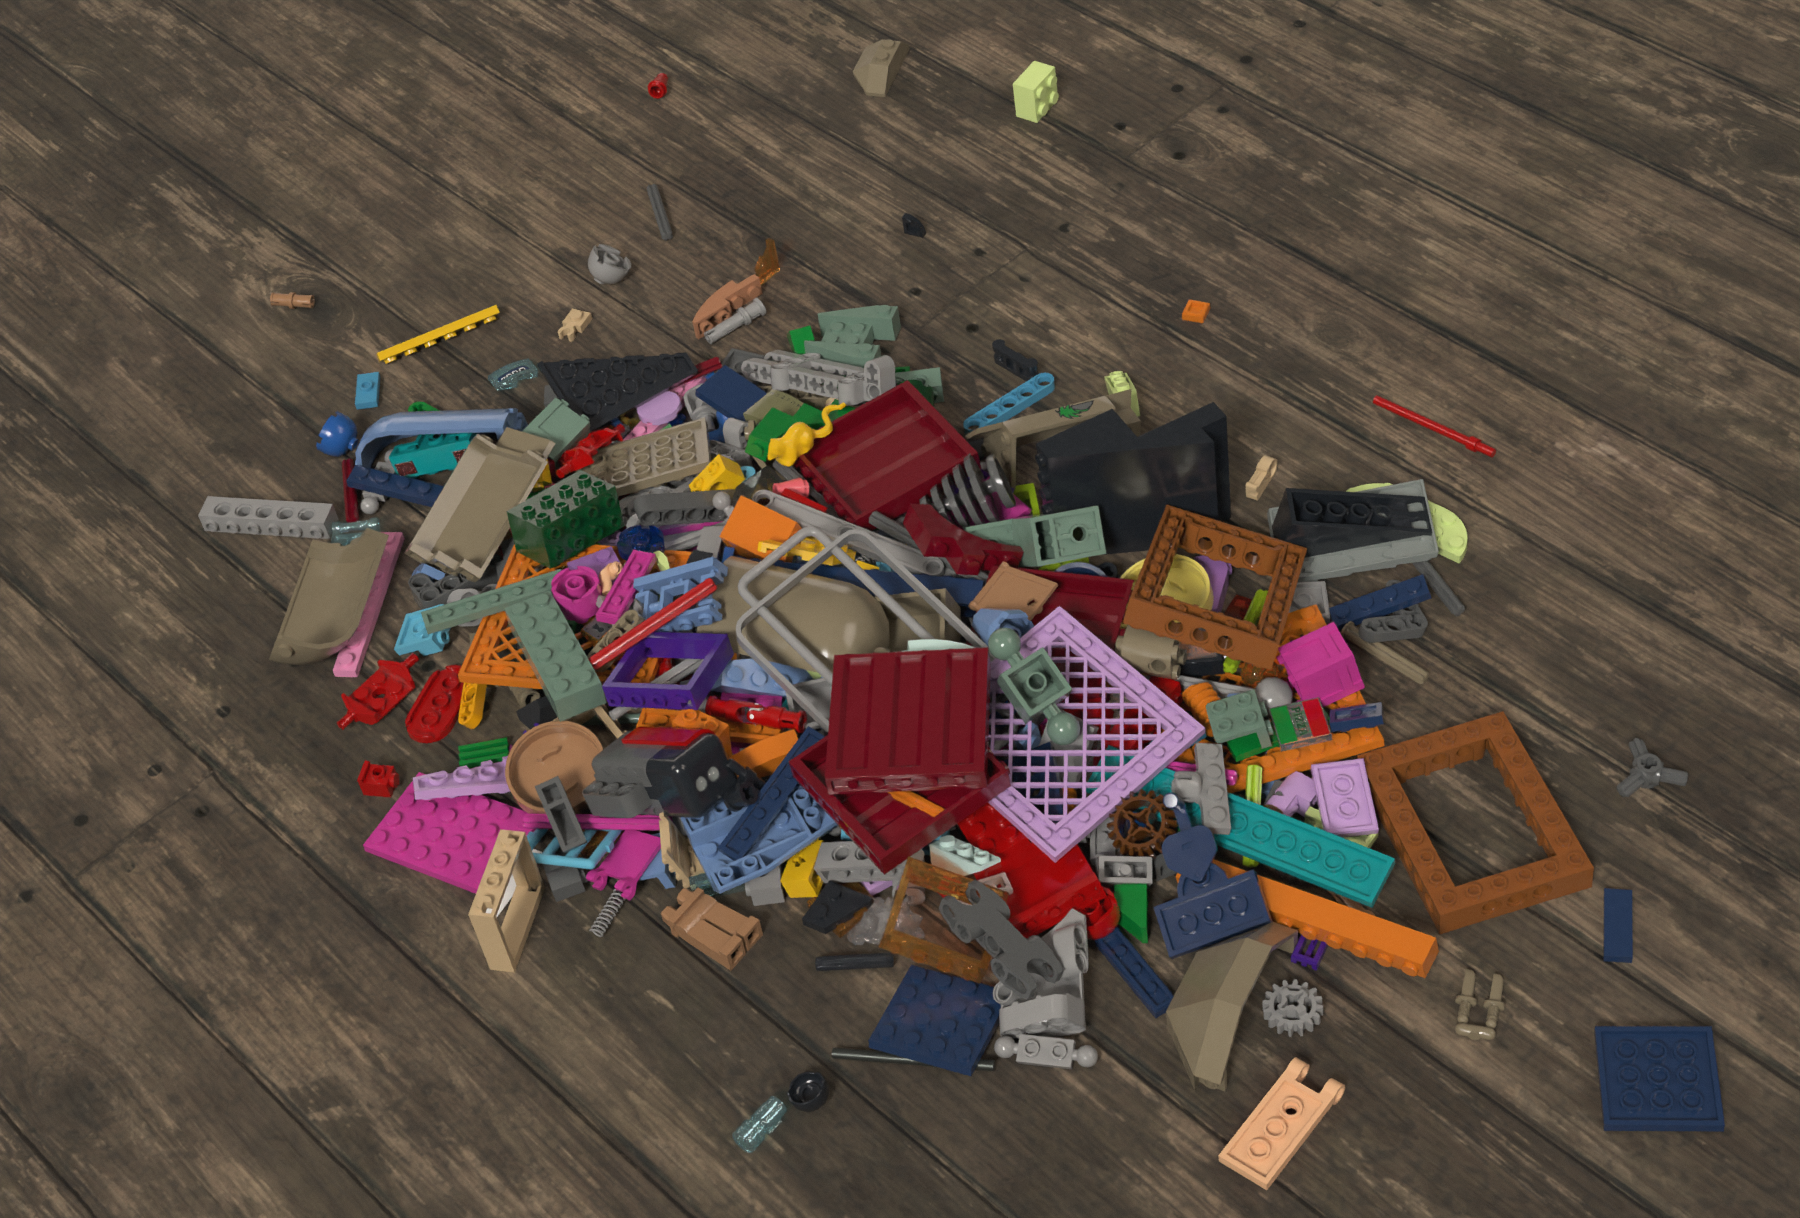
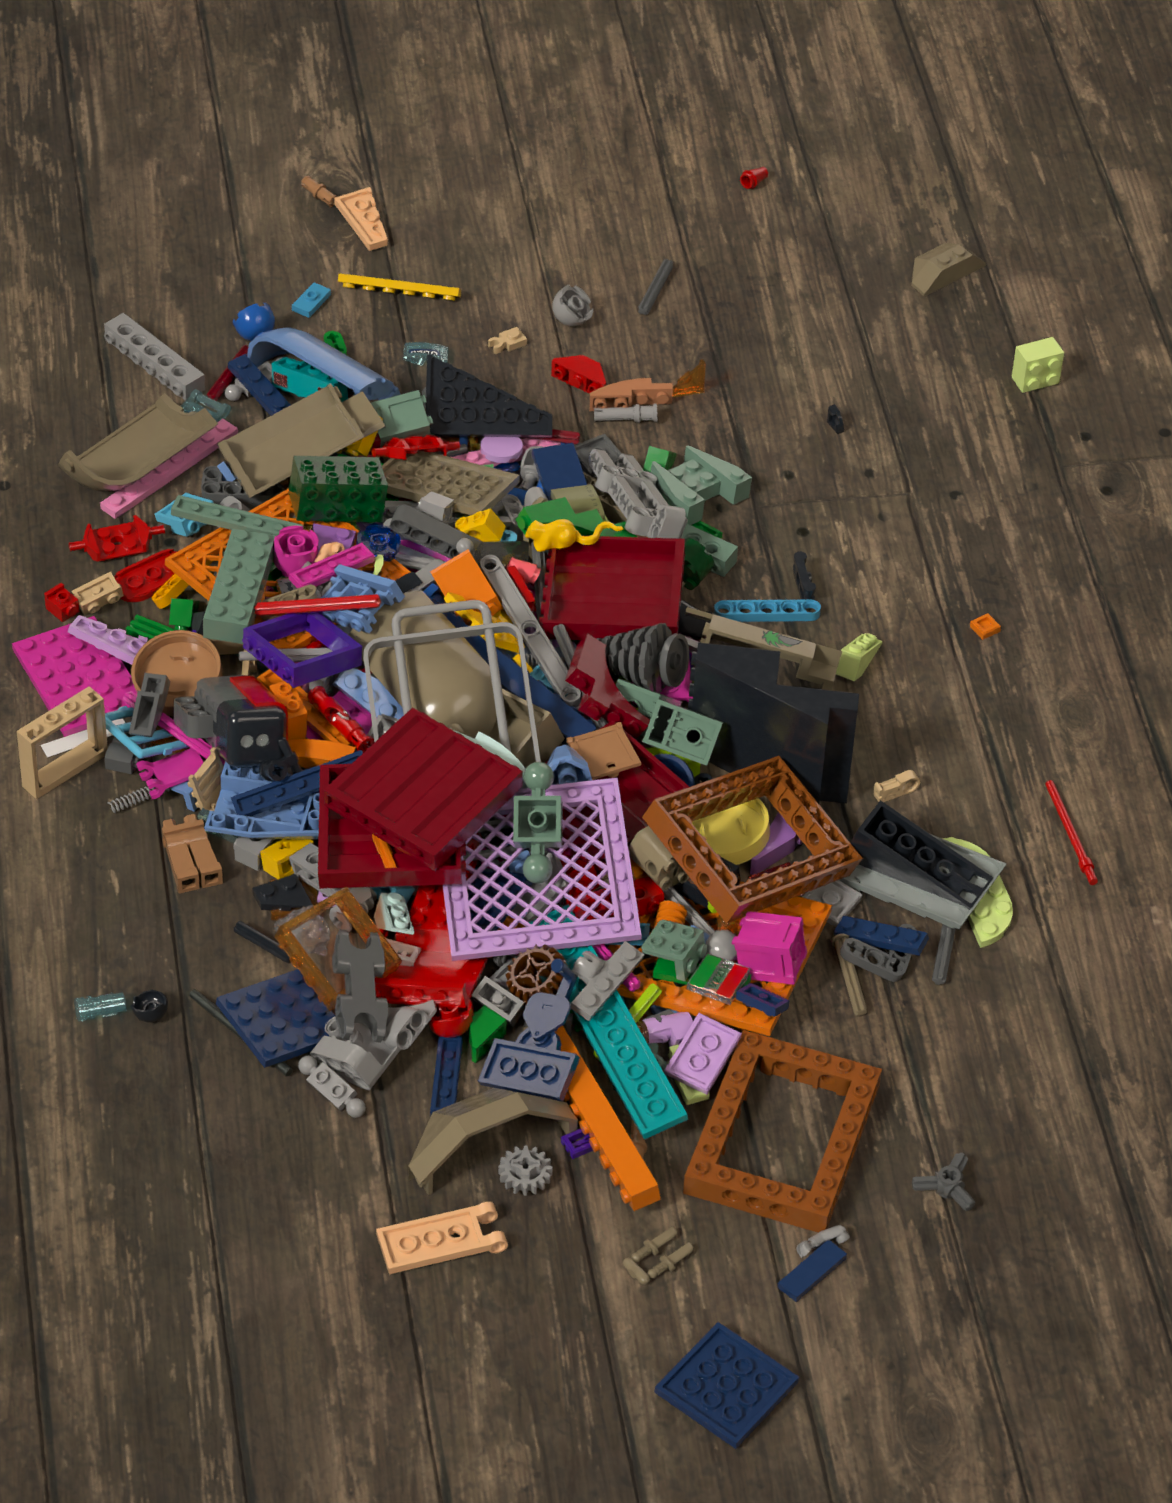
camera: 25 degrees right, 0 degrees up
none -> tan bracket [72,572,123,615]
none -> green slope [169,598,200,631]
none -> light nougat wing [334,187,388,251]
none -> light grey brick [418,491,454,523]
none -> red slope [551,355,606,394]
none -> light grey arm [796,1225,850,1258]

